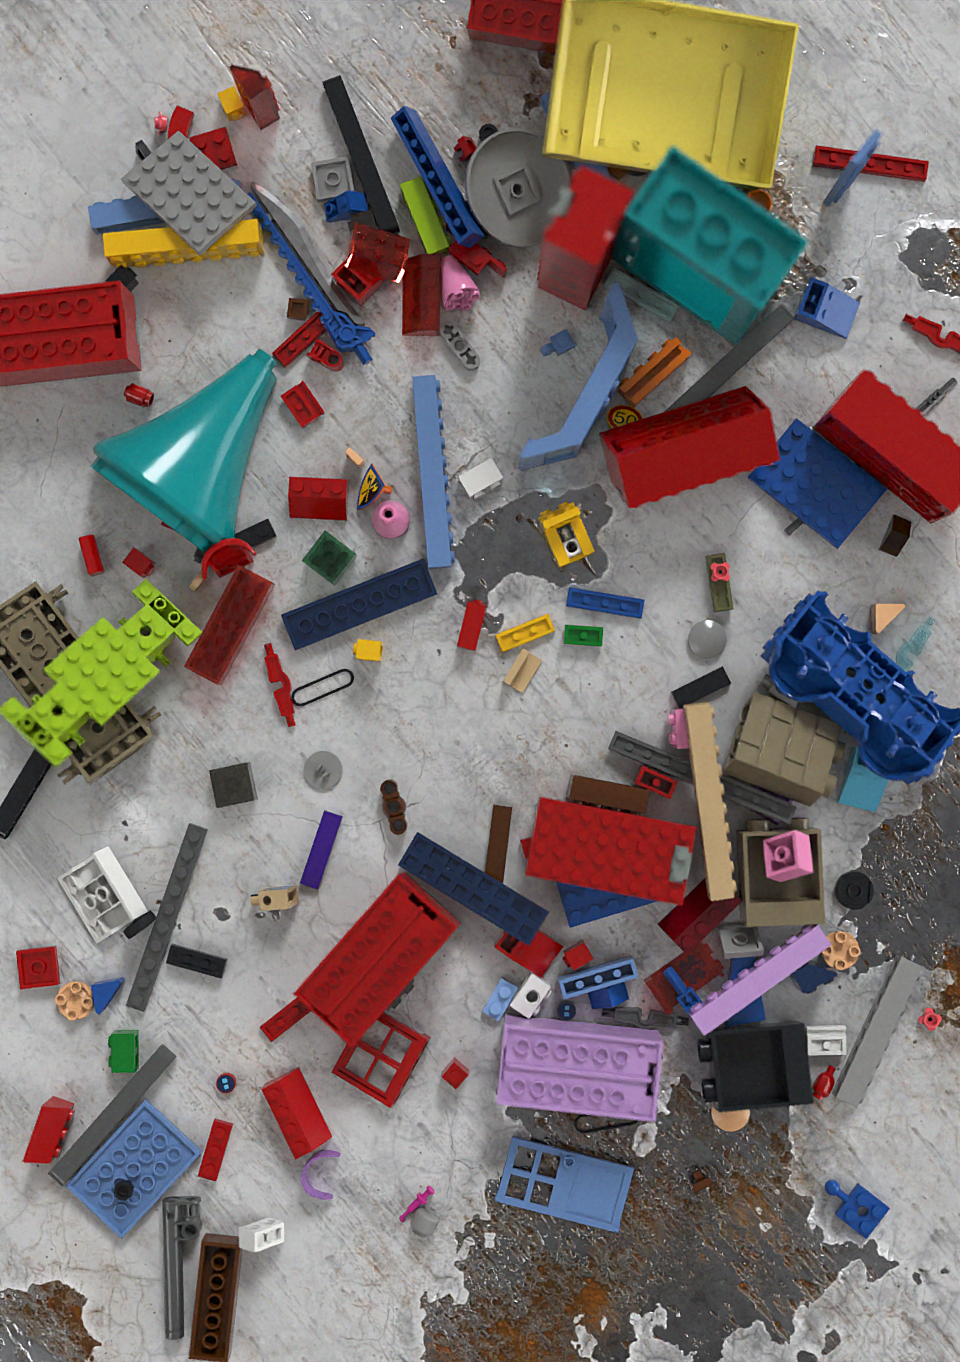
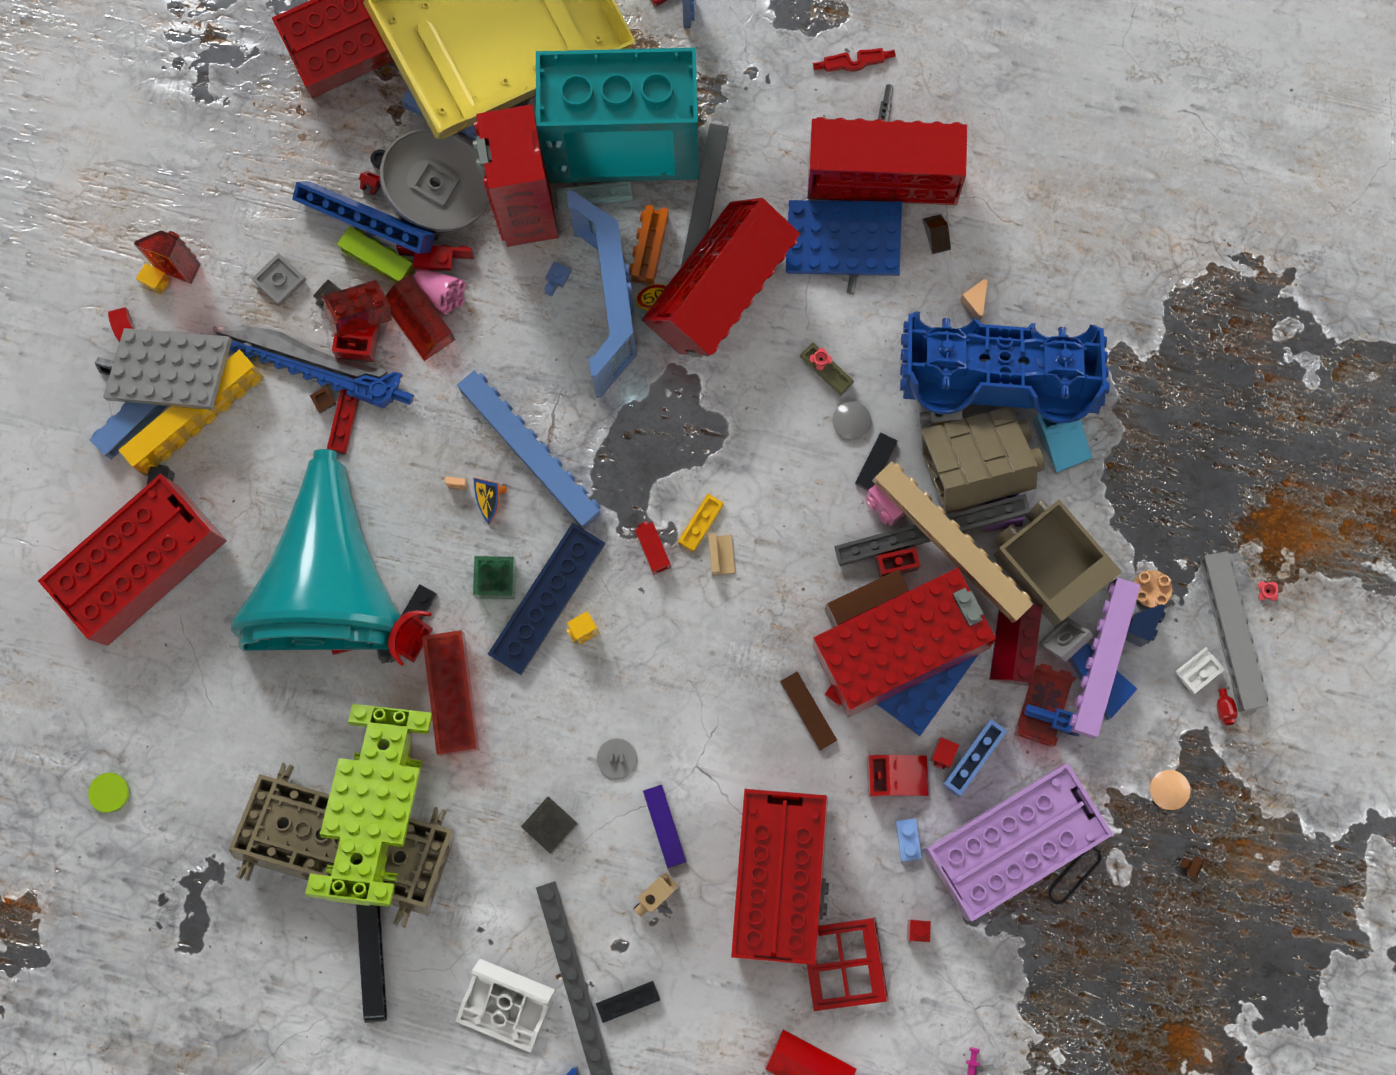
camera: 35 degrees left, 10 degrees down
red brick [78,535,105,577] -> none
red brick [122,547,156,578] -> none
black tyre [123,910,156,939] -> none
red brick [124,383,154,408] -> none
coral plate [154,112,167,135] -> none
red plate [189,127,237,170] -> none
tan tile [189,572,204,591] -> none
red tile [260,997,311,1042] -> none
red piece [264,643,296,727] -> none
red plate [280,381,325,429] -> none
red slope [288,477,349,521] -> none
black piece [291,669,354,706] -> none
red piece [306,339,344,372] -> none
black beam [322,75,400,239] -> none
blue slope [324,190,368,223] -> none
bright pink cone [372,500,410,539] -> none
reddish brown piece [380,779,408,835] -> none
dark blue plate [398,832,549,946] -> none
light grey beam [440,321,480,371] -> none
white brick [458,458,503,500] -> none
medium blue door [494,1136,634,1233] -> none
white brick [510,972,552,1019] -> none
yellow brick [538,501,595,568] -> none
dark blue tile [557,1000,576,1021] -> none
green plate [564,625,603,647] -> none
blue tile [566,587,645,619] -> none
blue slope [588,982,629,1009] -> none
dark grey piece [602,1006,689,1029] -> none
black brick [697,1021,814,1112] -> none
bright pink brick [763,830,813,882] -> none
slope [794,277,860,339] -> none
blue plate [824,1180,890,1239] -> none
black tile [834,871,874,910] -> none
clear light blue piece [895,617,935,672] -> none

